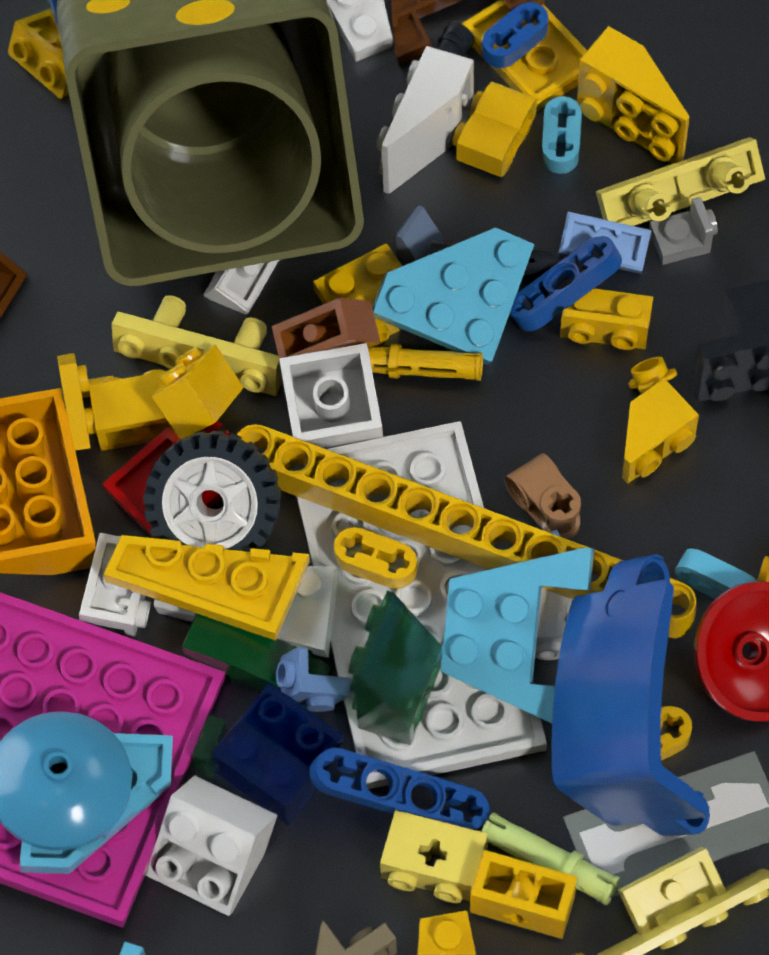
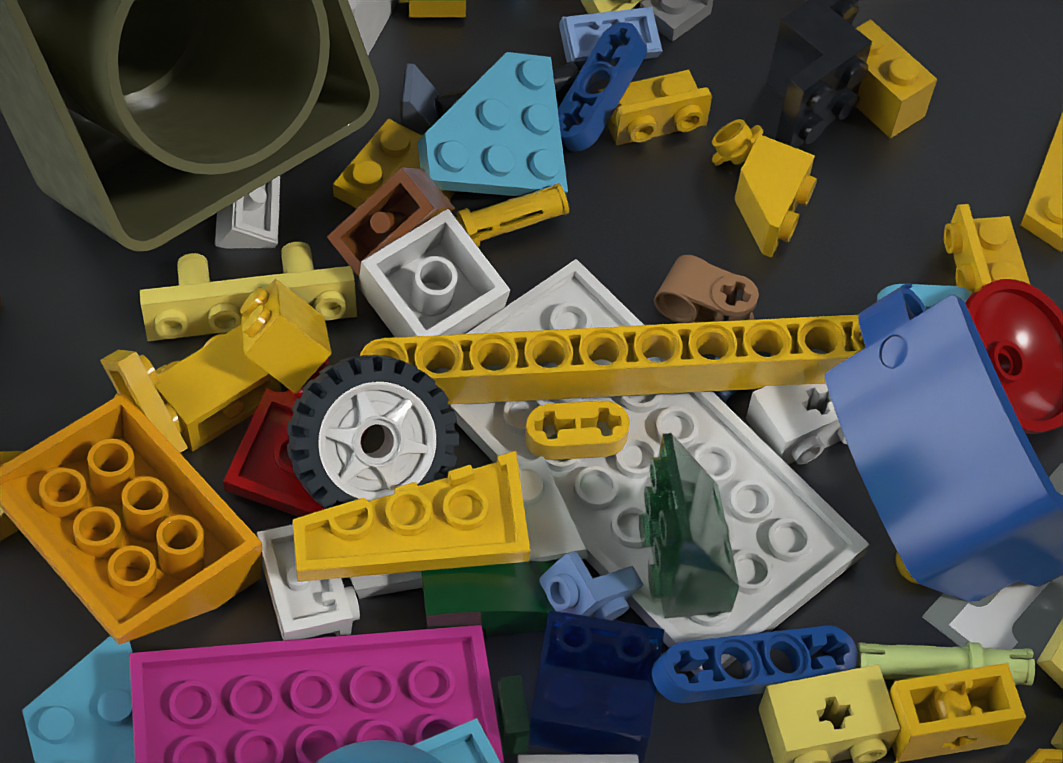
camera: 35 degrees left, 5 degrees down
medium azure wing [440,548,594,723] -> none

